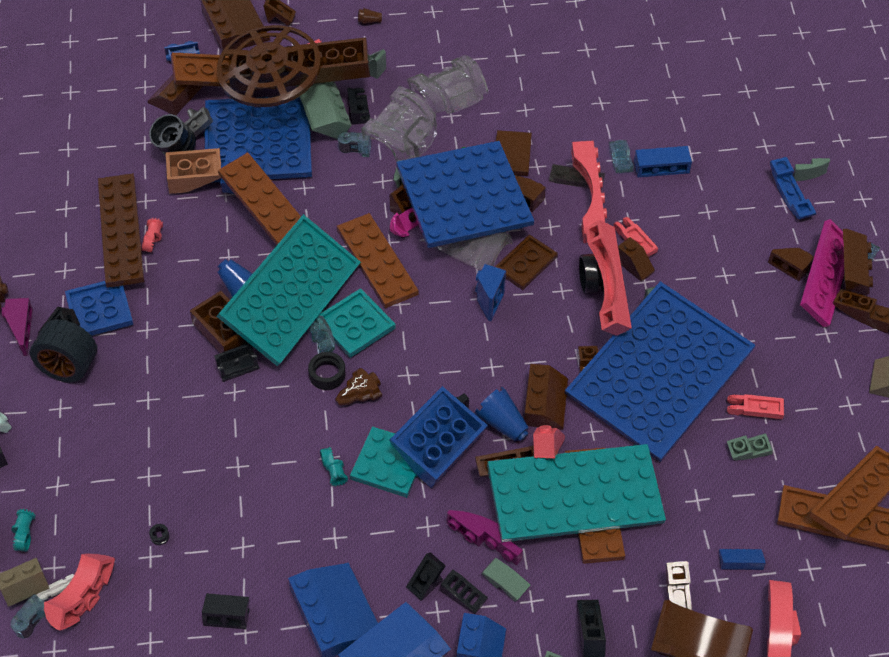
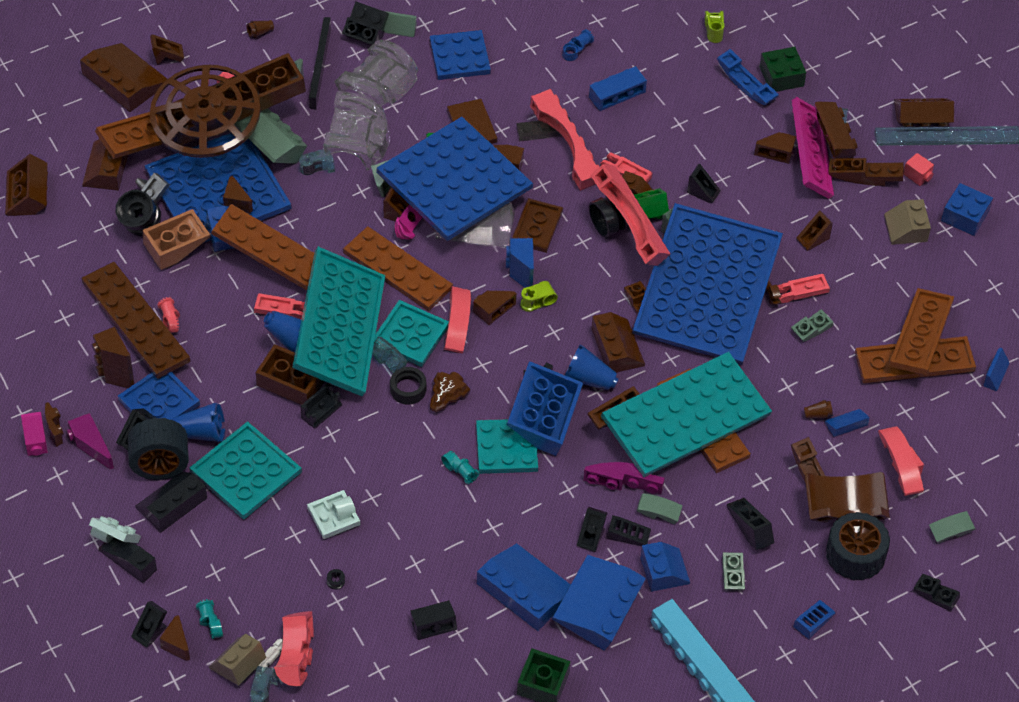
camera: 25 degrees left, 0 degrees up
blue hinge [164,41,200,62] -> none
black hinge [347,88,371,125] -> none
coral slope [533,425,565,458] -> none
clear light blue slope [609,140,634,173] -> none
sand green slope [793,158,830,181] -> none
none -> reddish brown slope [5,154,48,216]
none -> reddish brown slope [92,327,134,389]
none -> black slope [135,472,207,532]
none -> blue cone [172,403,225,442]
none -> teal plate [189,421,302,520]
none -> reddish brown slope [223,176,253,213]
none -> coral hinge [254,293,305,319]
none -> light aqua plate [307,490,360,539]
none -> black tile [309,17,331,110]
none -> black brick [342,1,389,46]
none -> sand green slope [384,11,417,37]
none -> blue plate [430,30,491,80]
none -> coral slope [444,286,471,354]
none -> reddish brown slope [473,290,517,325]
none -> lime piece [520,281,558,312]
none -> blue connector [562,29,594,61]
none -> green brick [634,188,669,219]
none -> black slope [687,164,721,203]
none -> lime piece [705,11,724,43]
none -> dark green brick [759,46,807,92]
none -> reddish brown bar [766,281,781,305]
none -> reddish brown slope [796,210,833,250]
none -> reddish brown cone [804,400,833,419]

